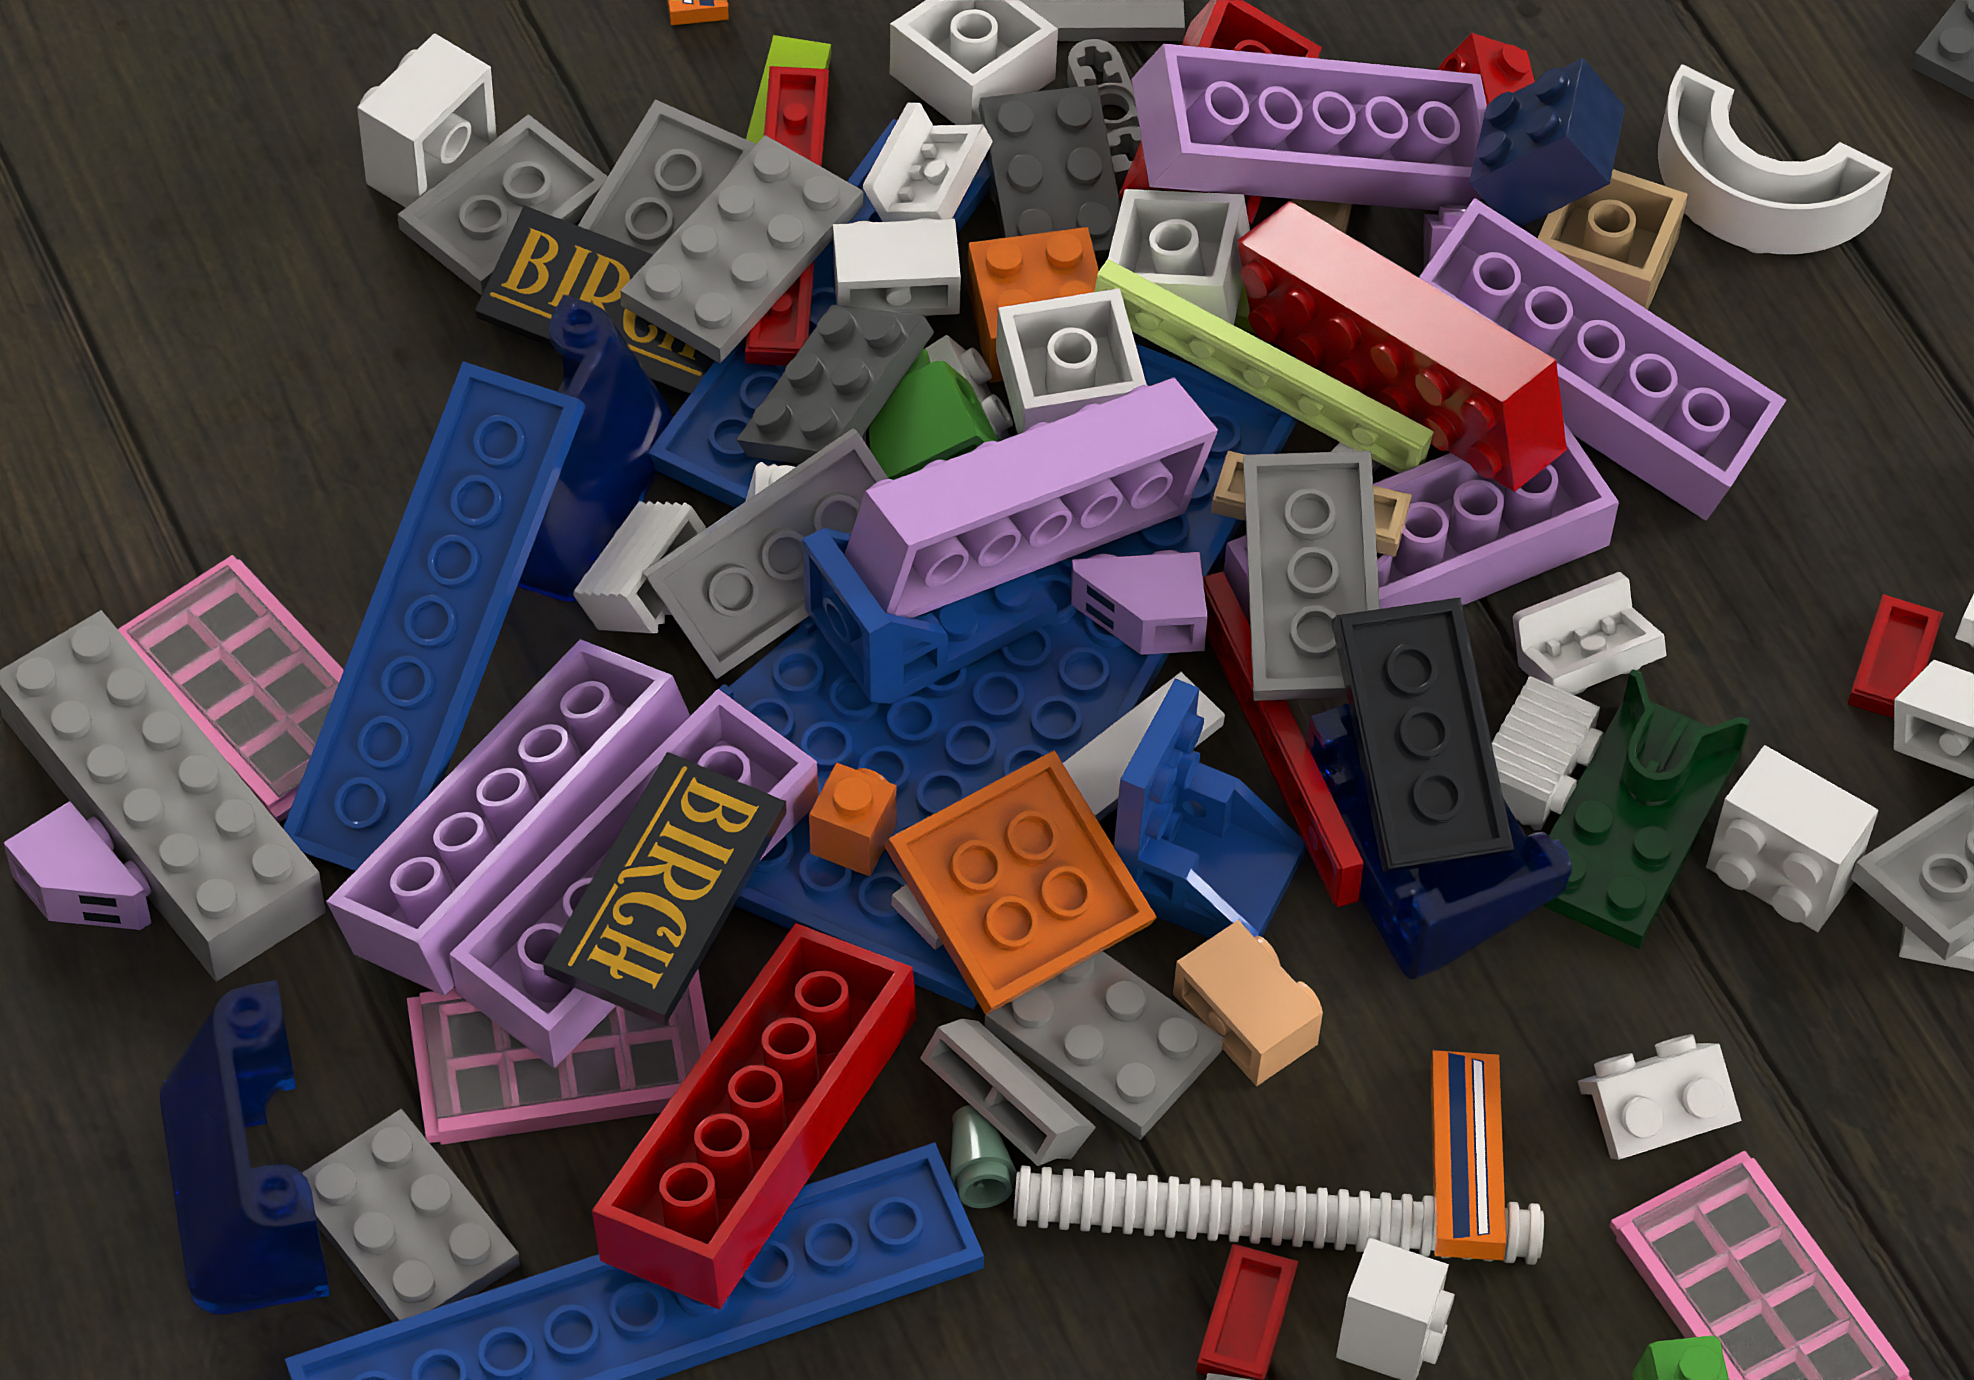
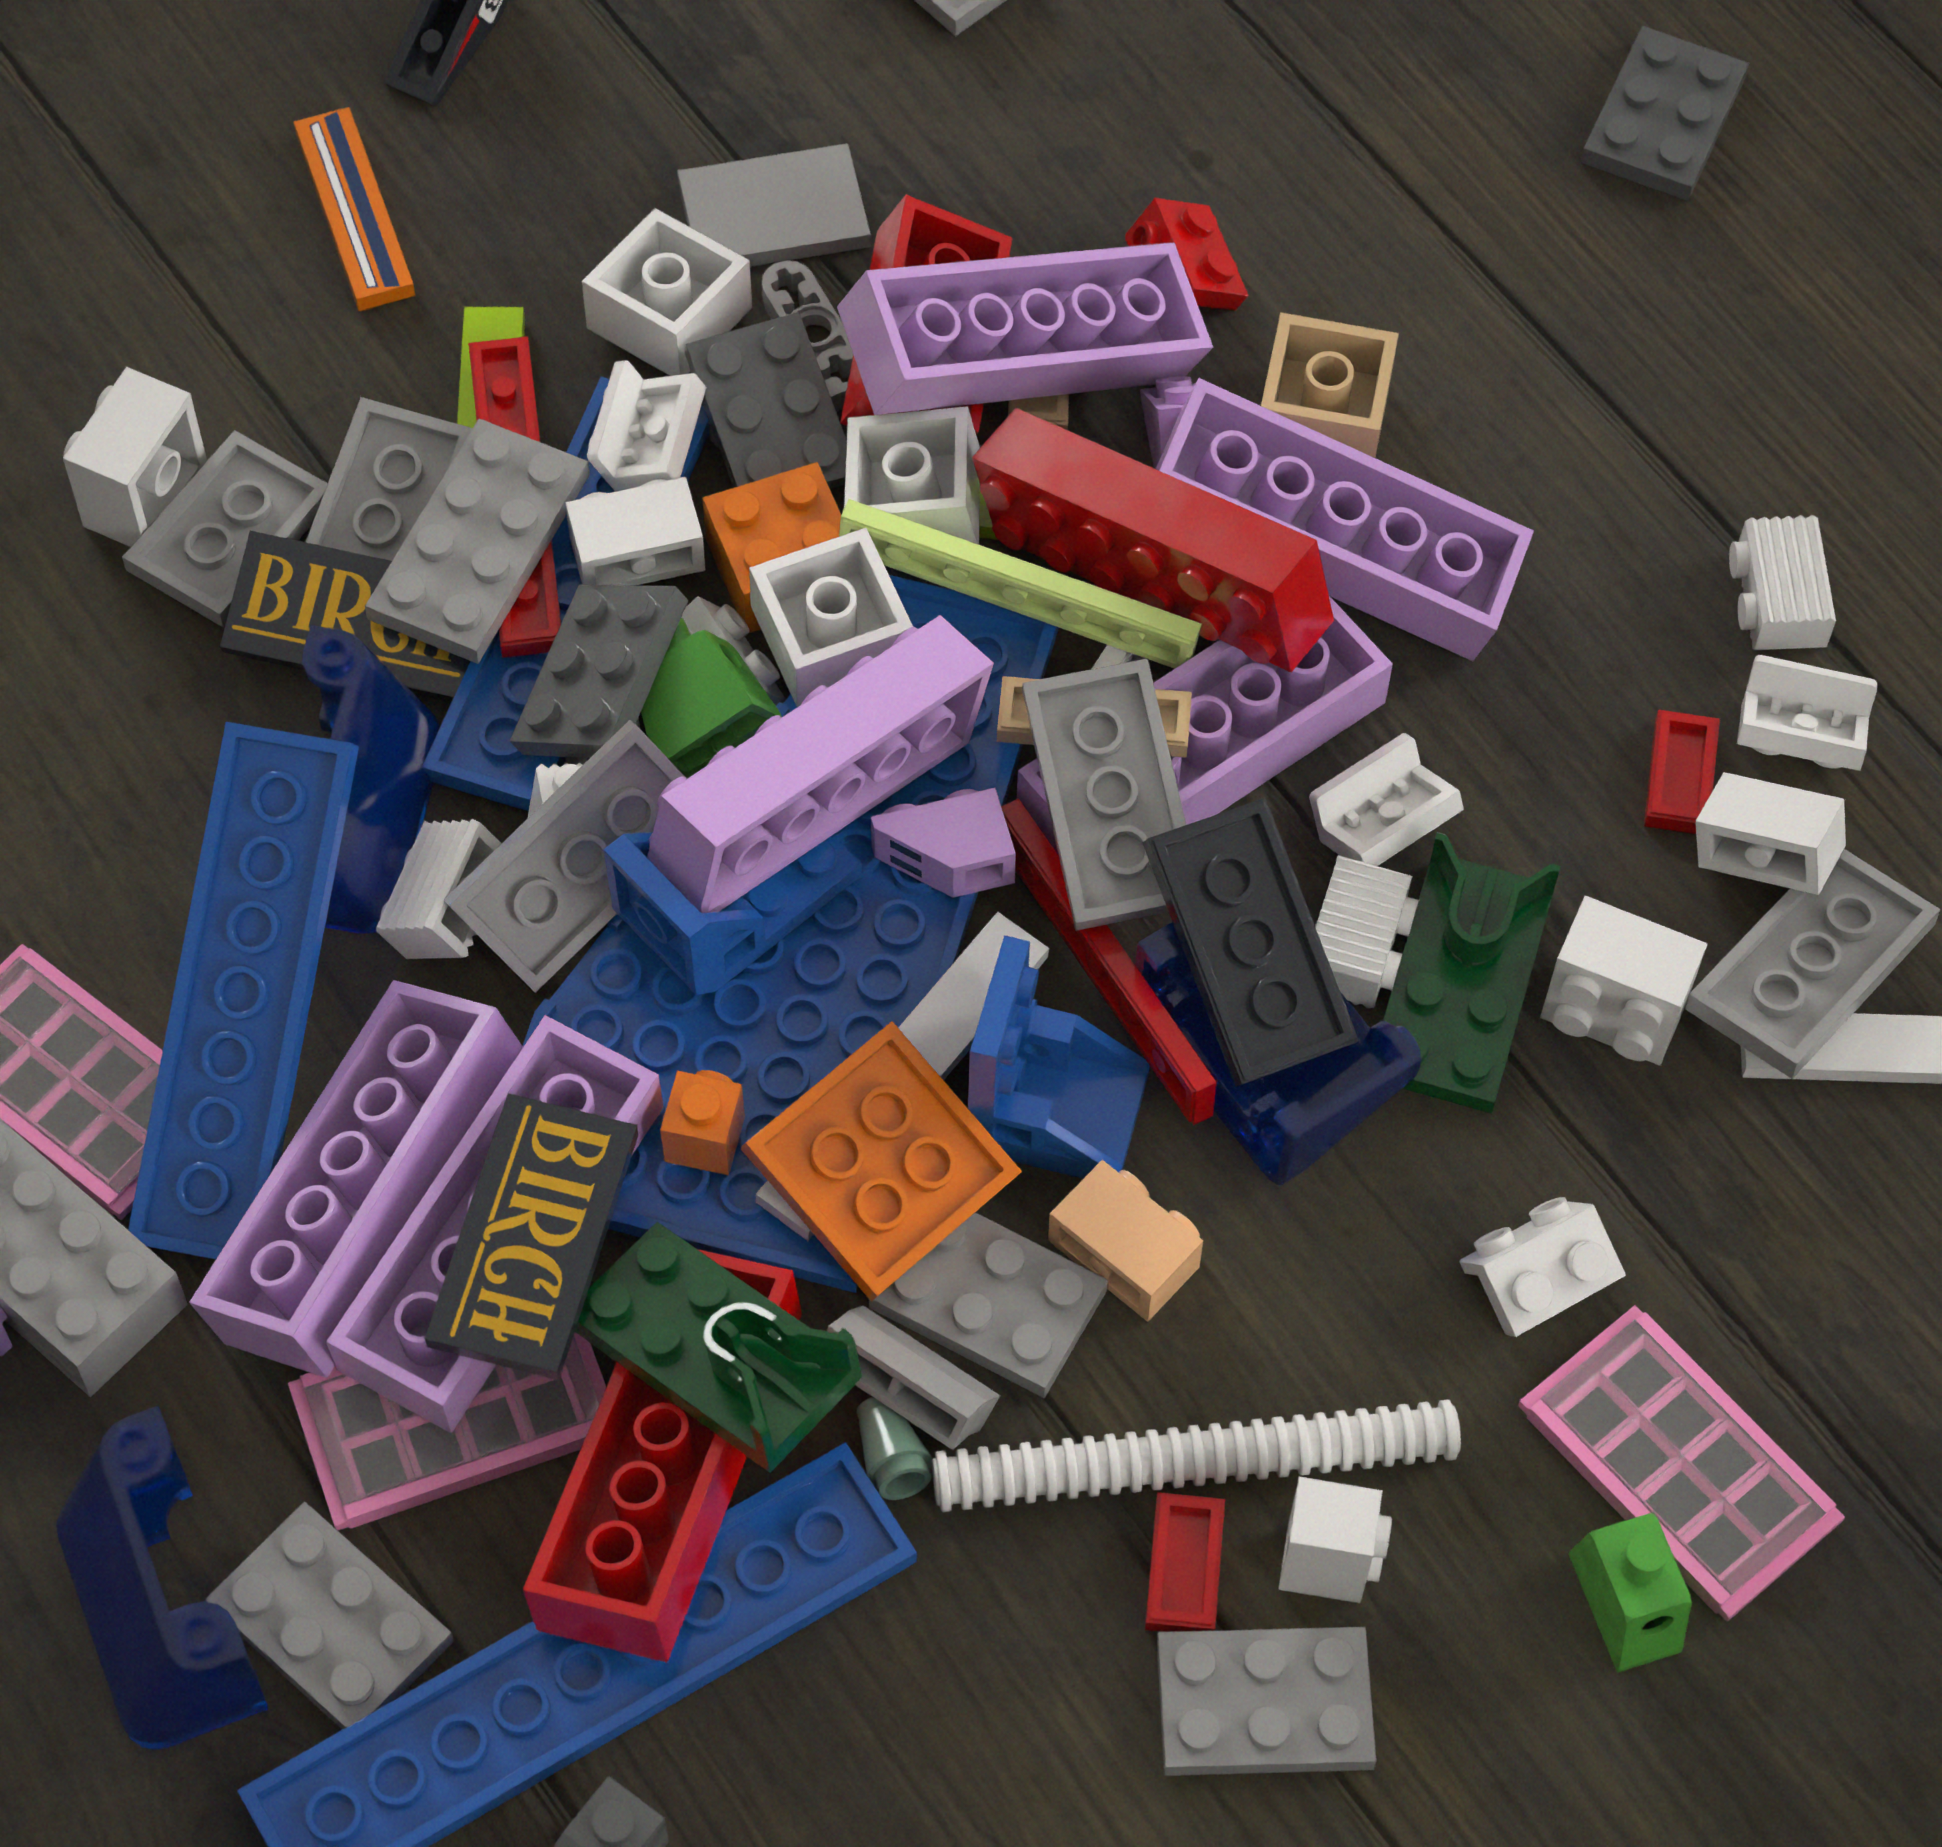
camera: 10 degrees left, 5 degrees up
orange tile [1431,1050,1506,1261] -> none
dark blue brick [1469,58,1625,228] -> none
white brick [1658,64,1893,254] -> none
none -> dark green plate [575,1222,862,1472]

